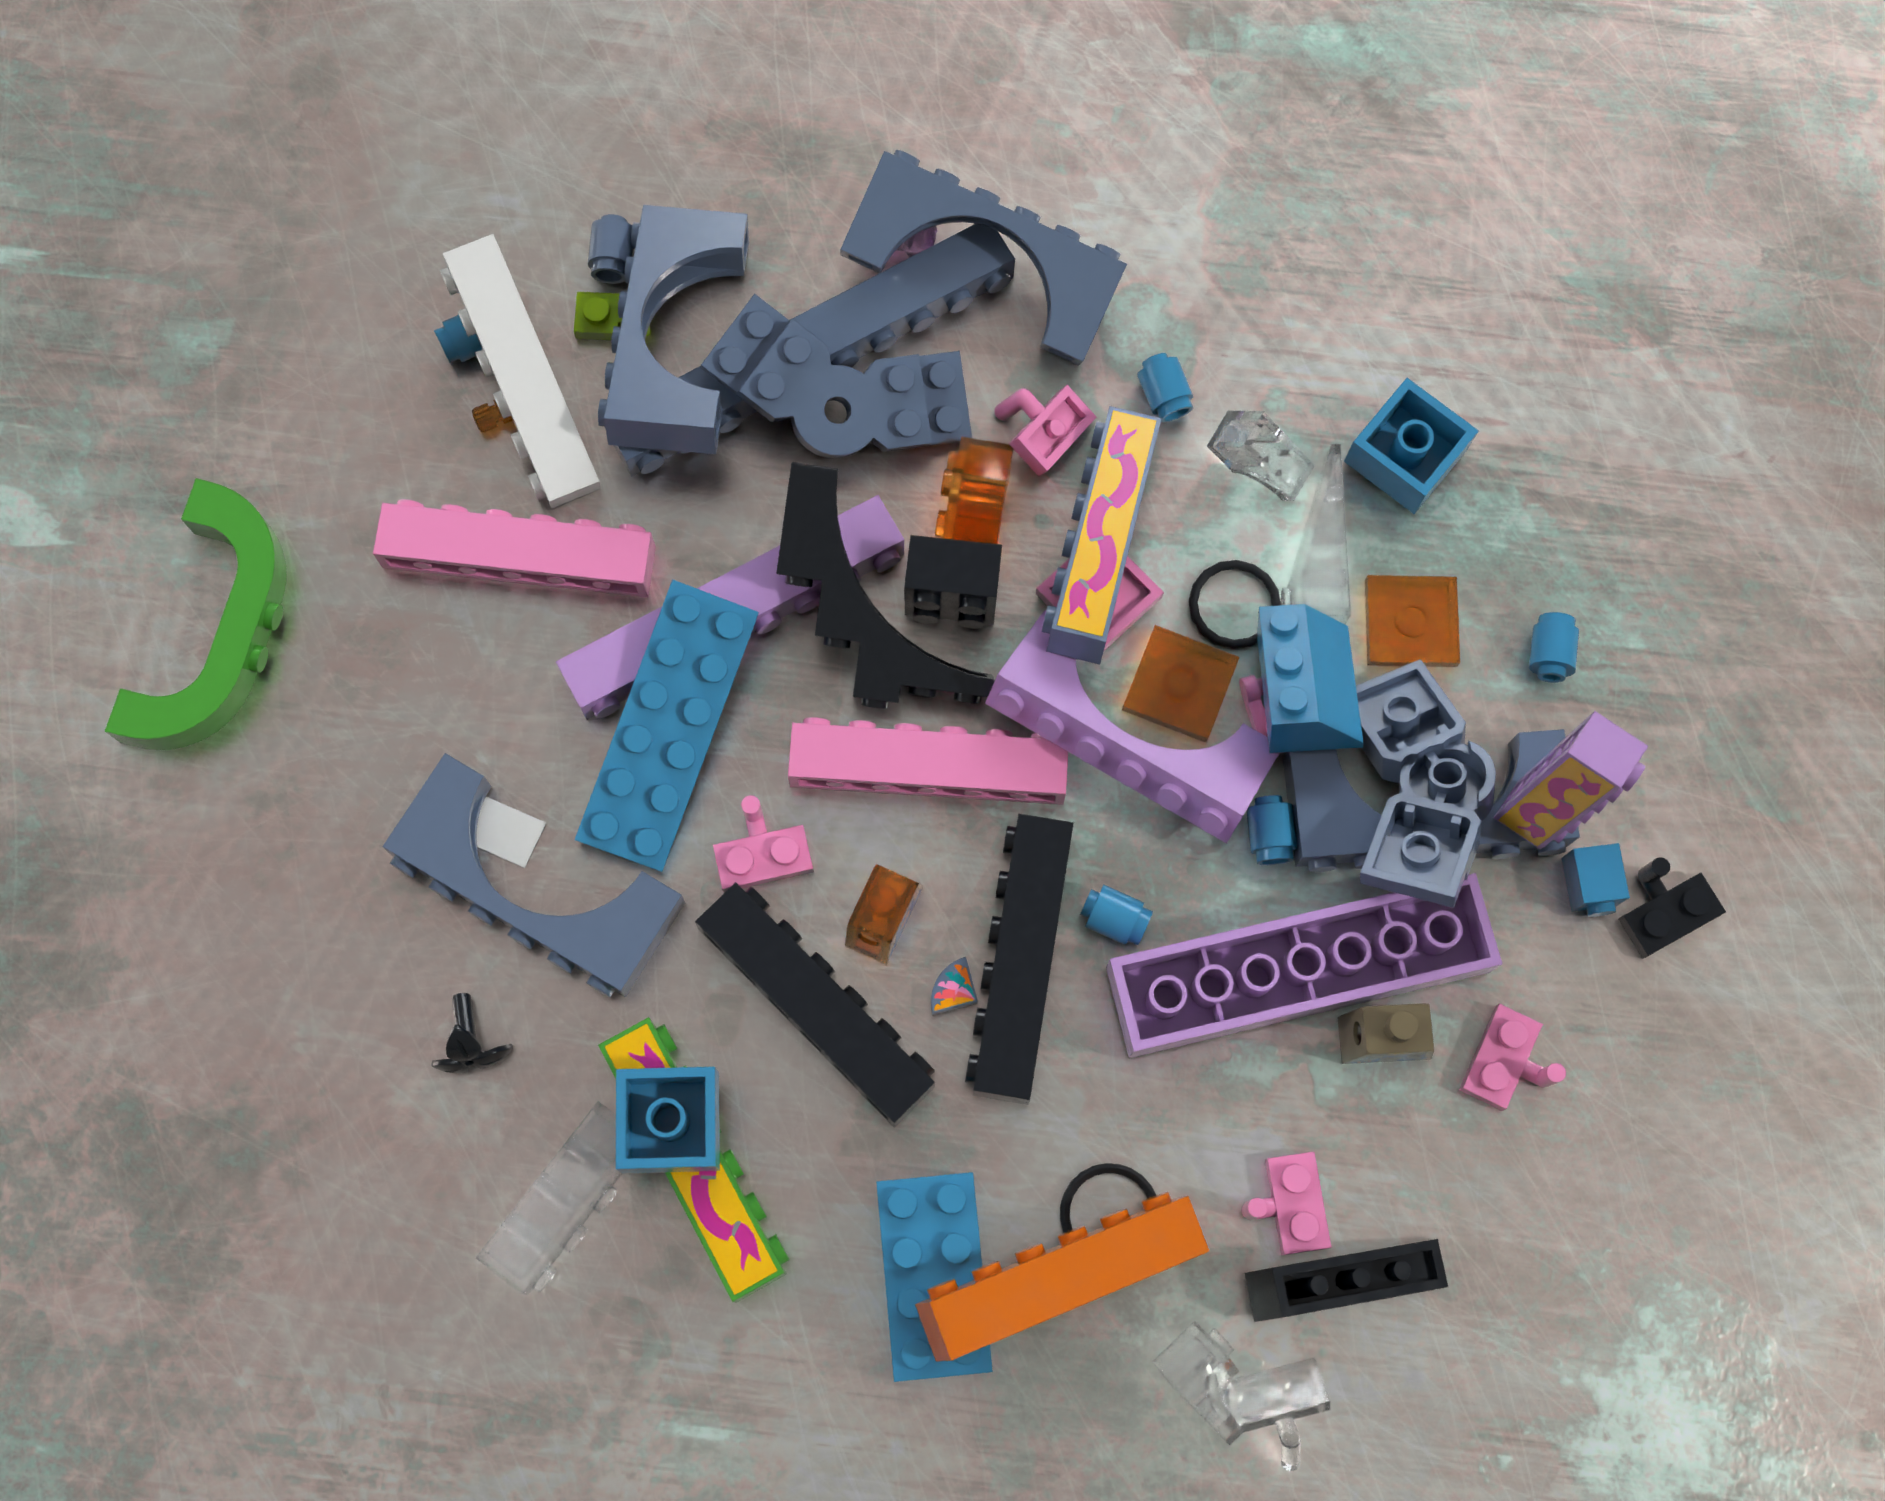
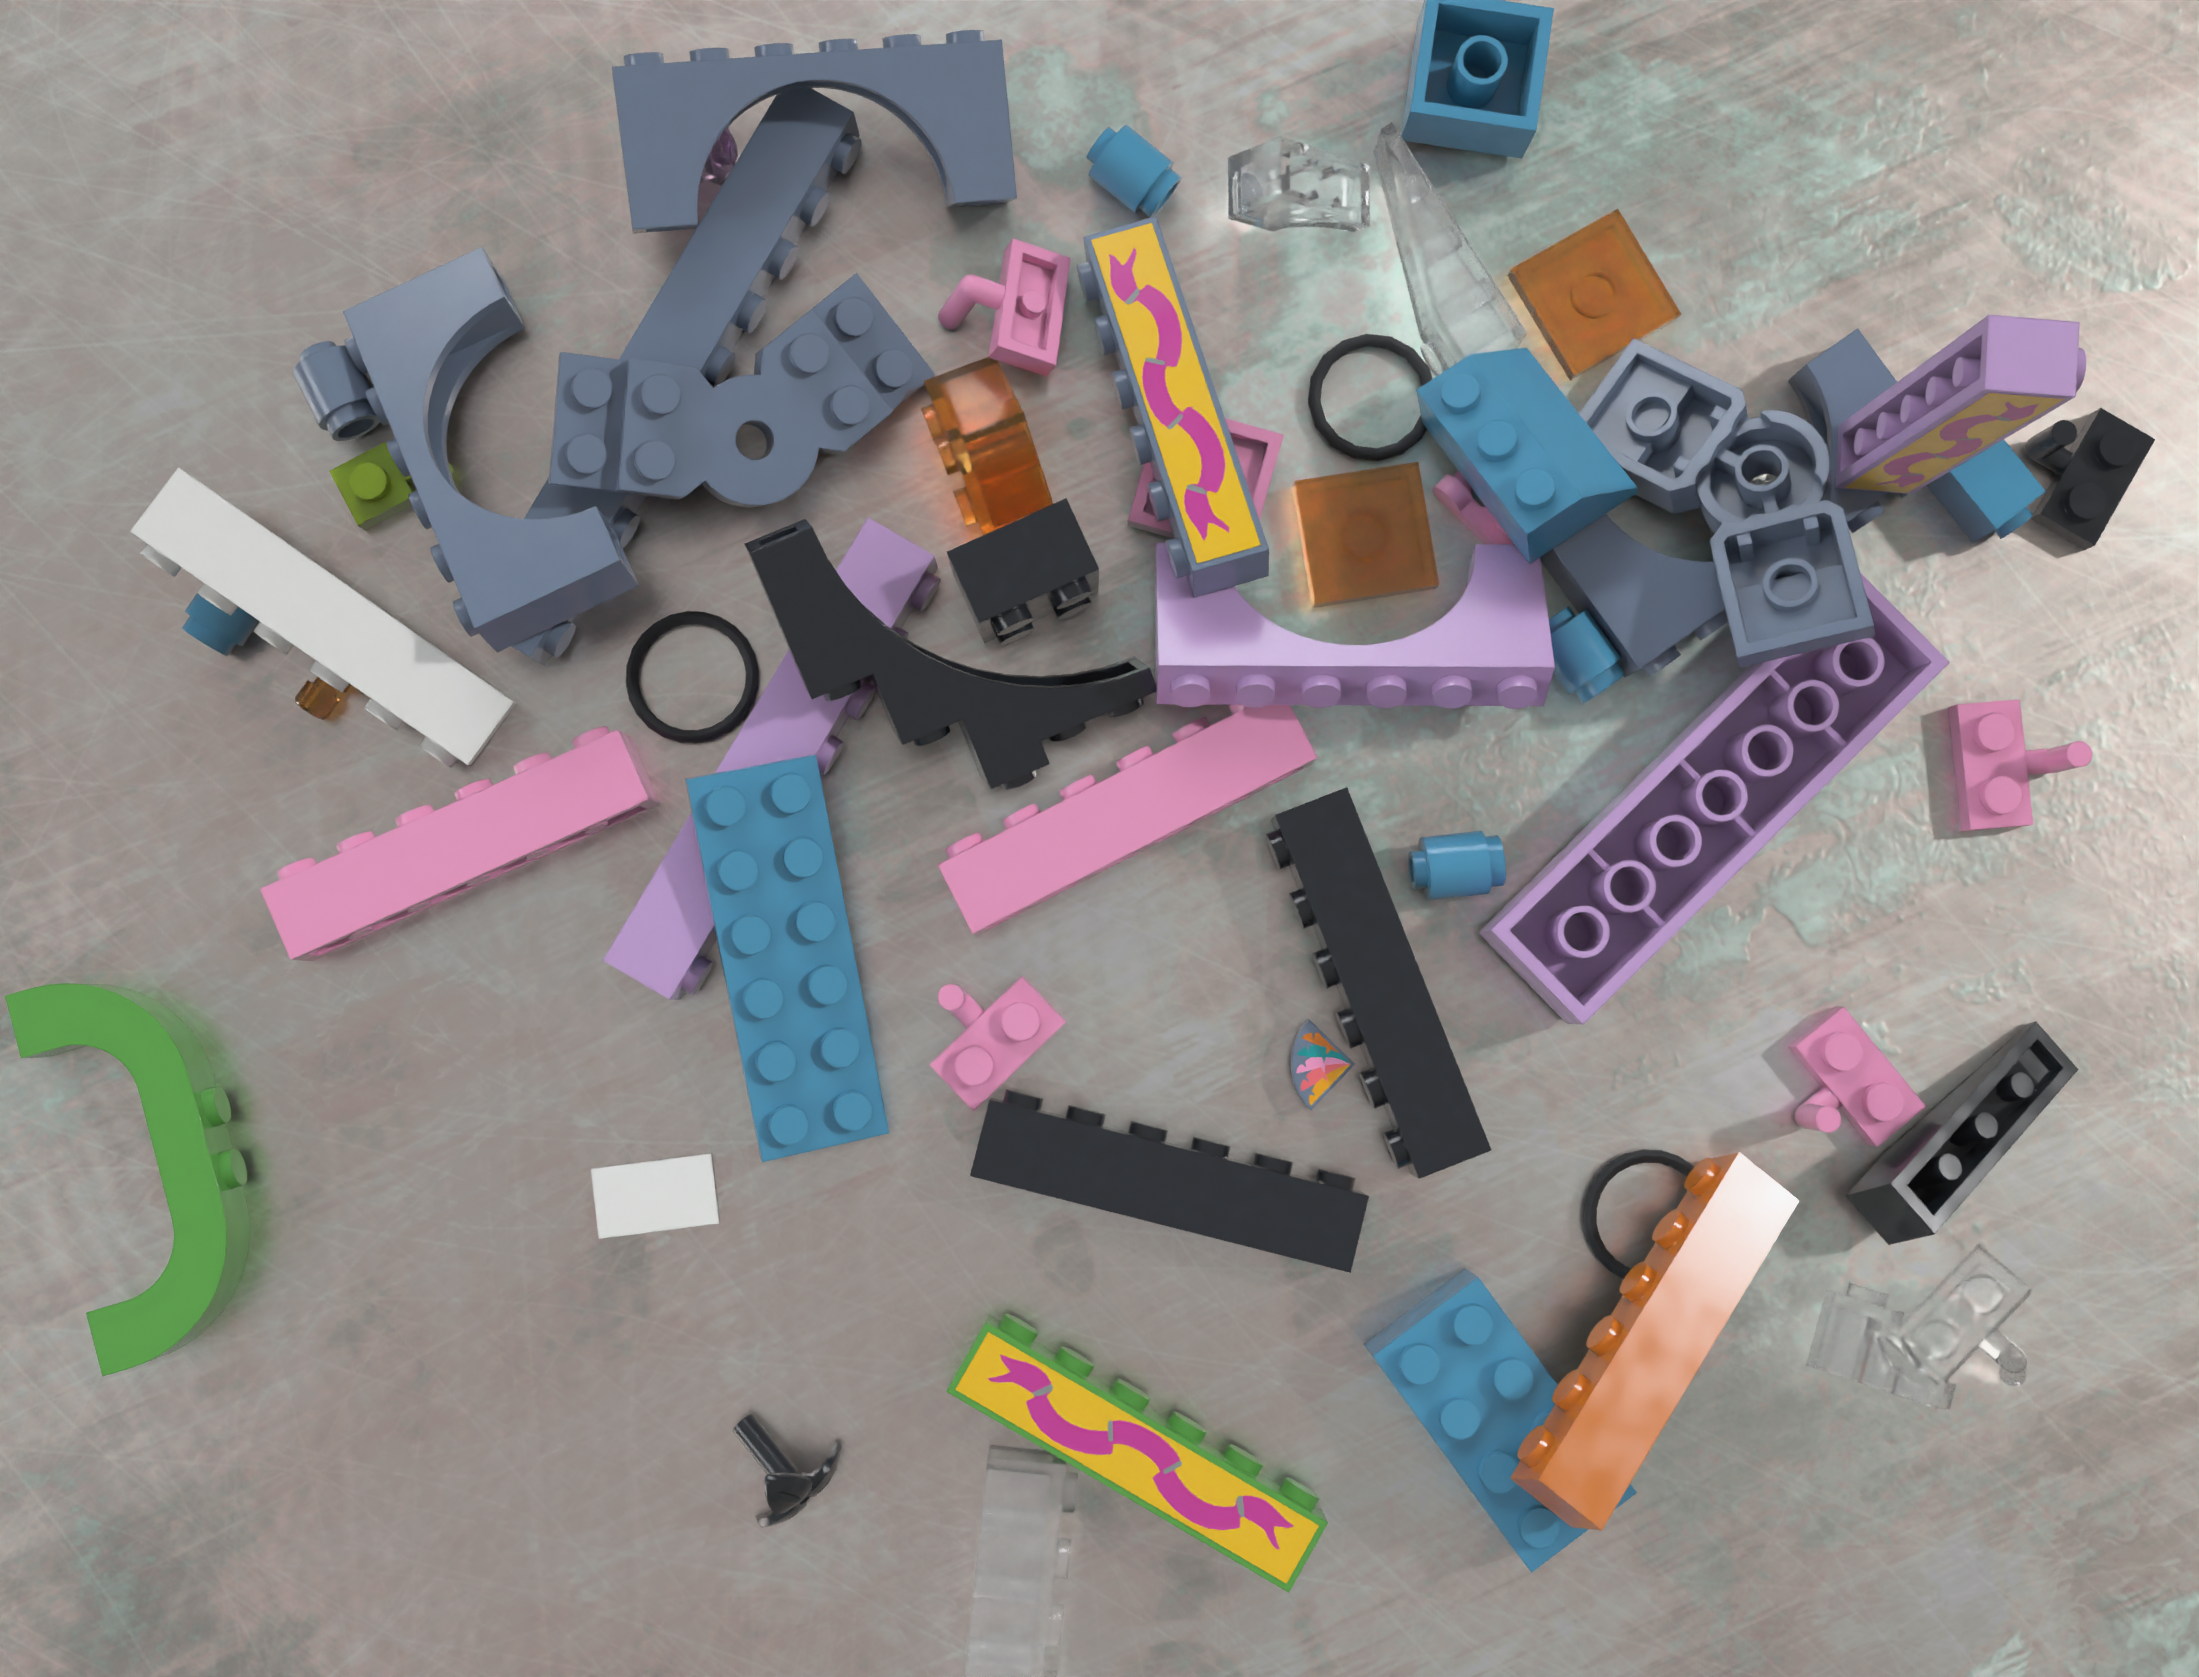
camera: 35 degrees left, 10 degrees up
sand blue arch [382,753,685,998] -> none
dark azure brick [616,1067,720,1174] -> none
clear orange torso [845,864,924,965] -> none
dark tan torso [1337,1003,1434,1064] -> none
dark azure brick [1529,612,1579,683] -> none
none -> black tyre [626,611,759,743]

